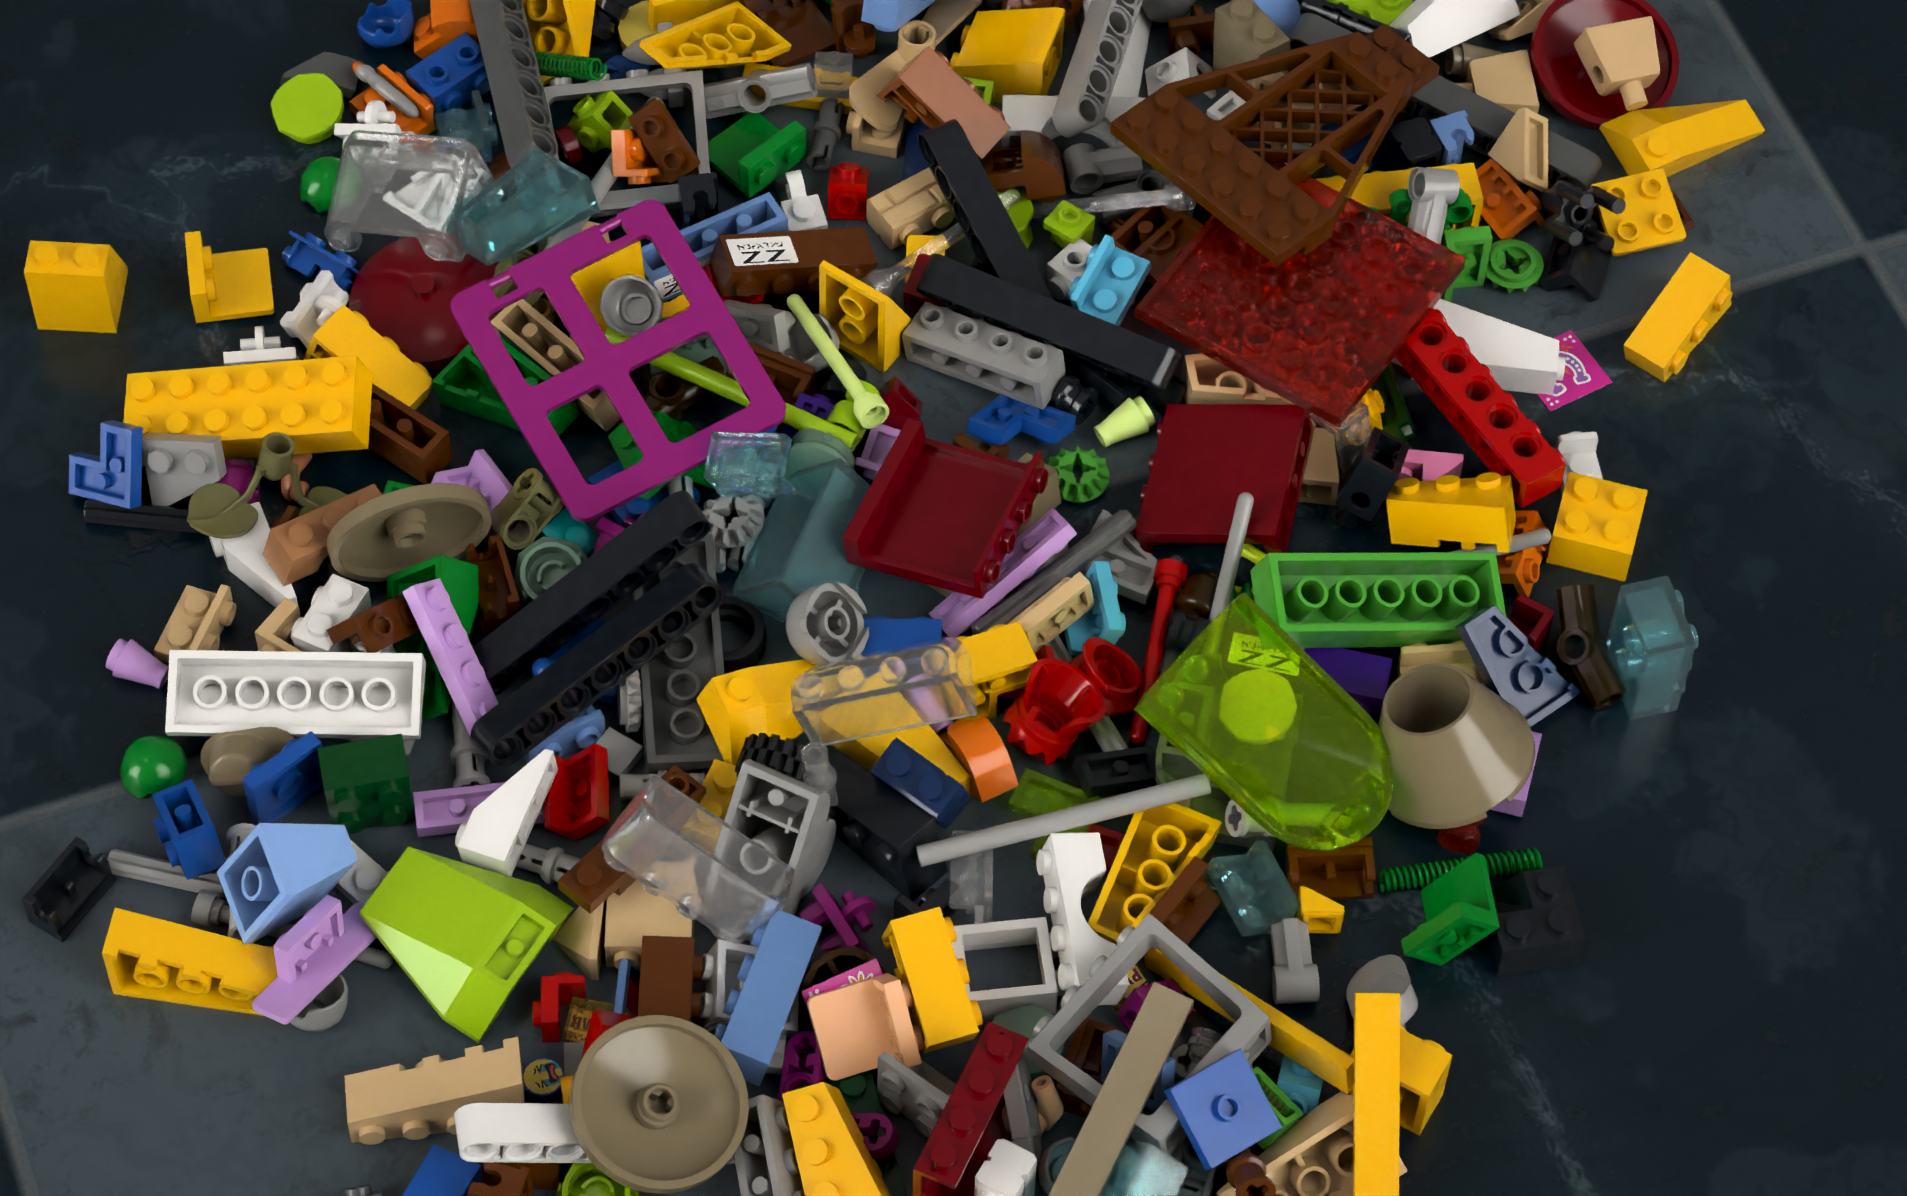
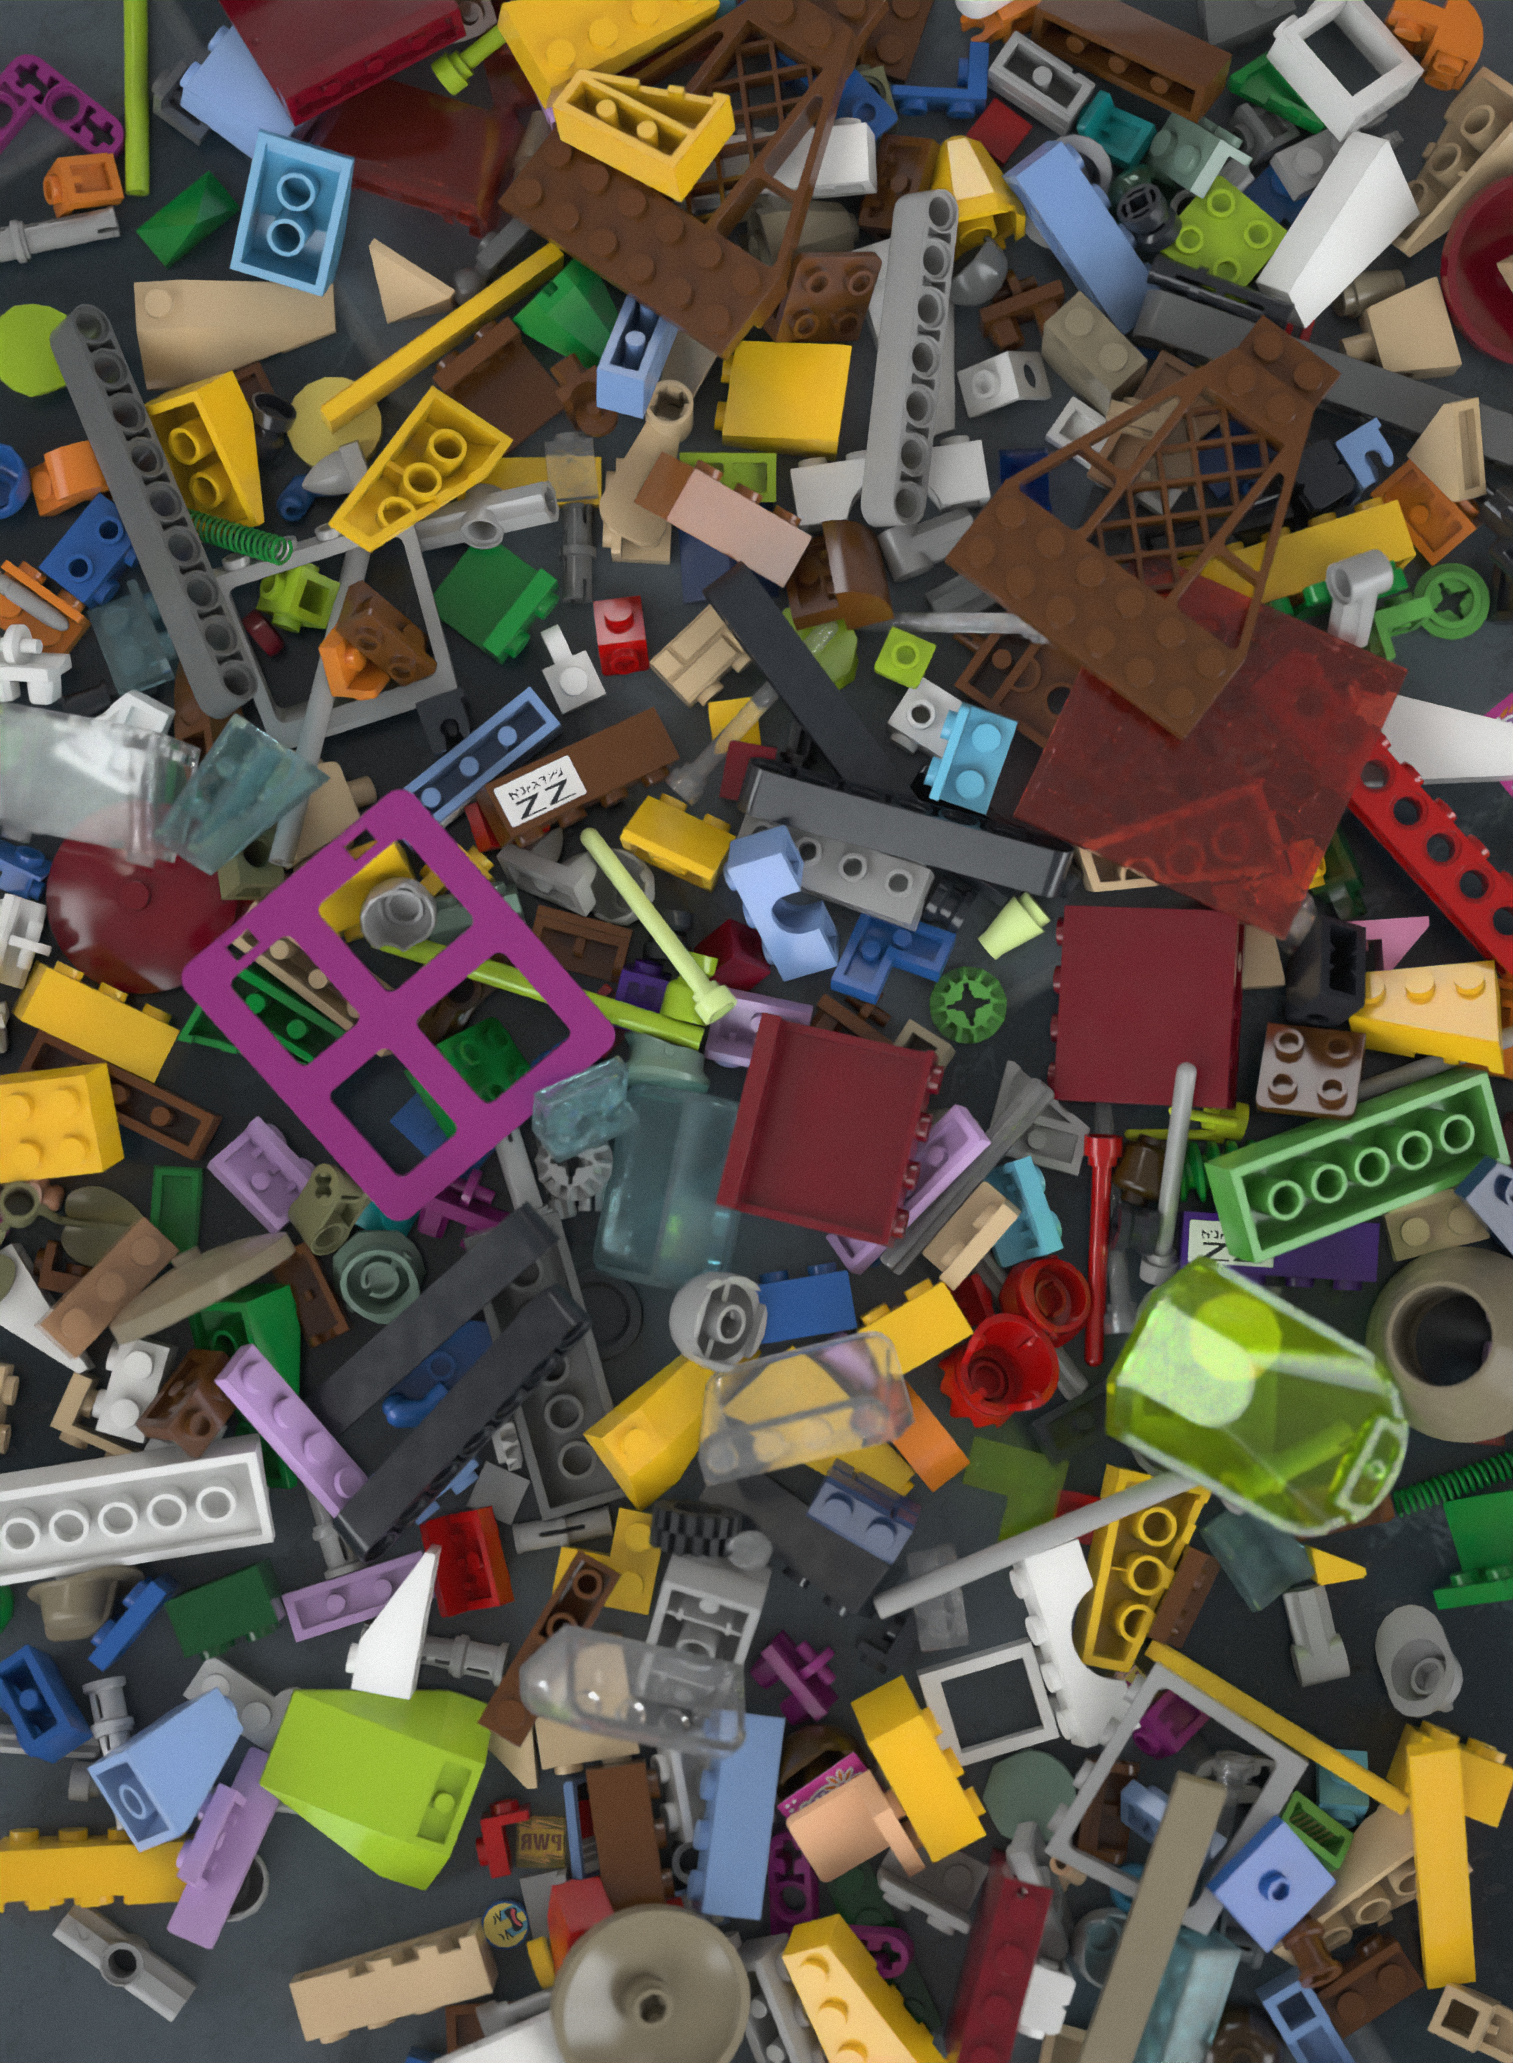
camera: 10 degrees left, 30 degrees up
none -> light grey piece [52,1904,198,2022]
none -> medium blue arch [723,825,841,982]
none -> reddish brown bracket [1256,1023,1366,1121]

